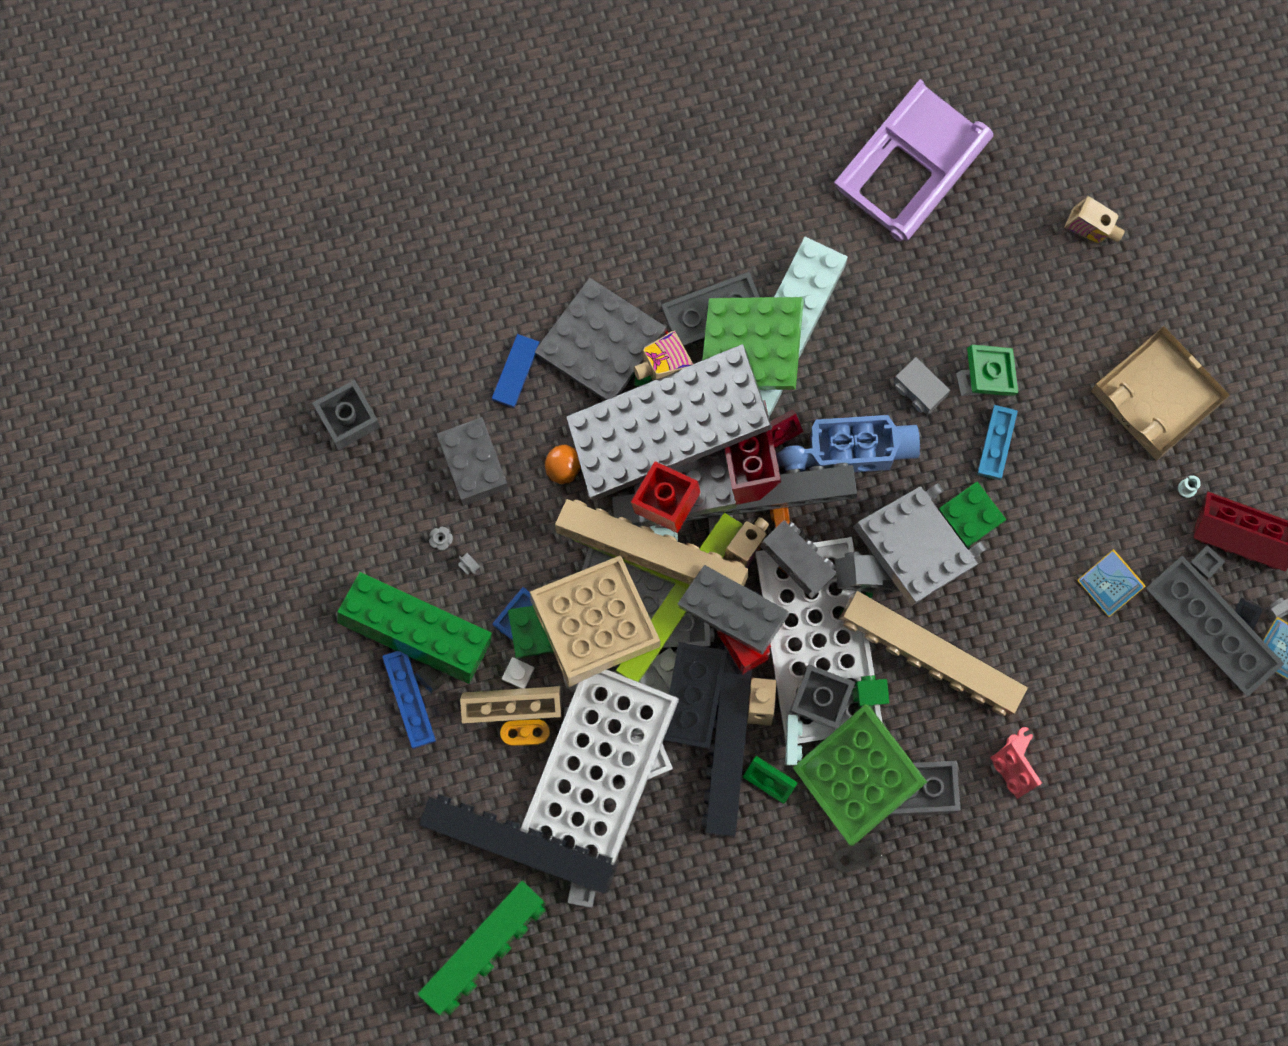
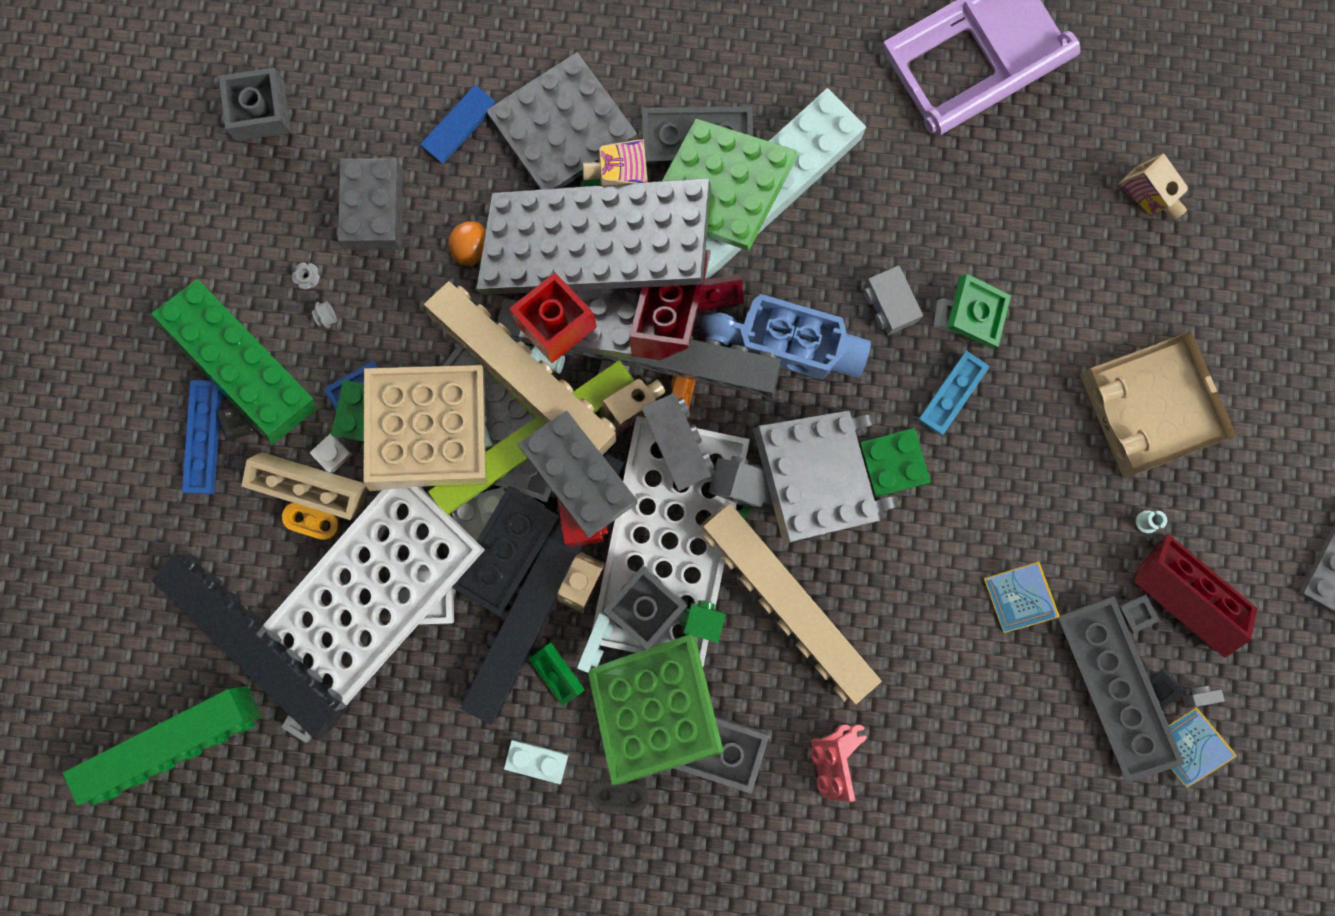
camera: 20 degrees right, 5 degrees up
none -> light aqua plate [504,740,569,784]

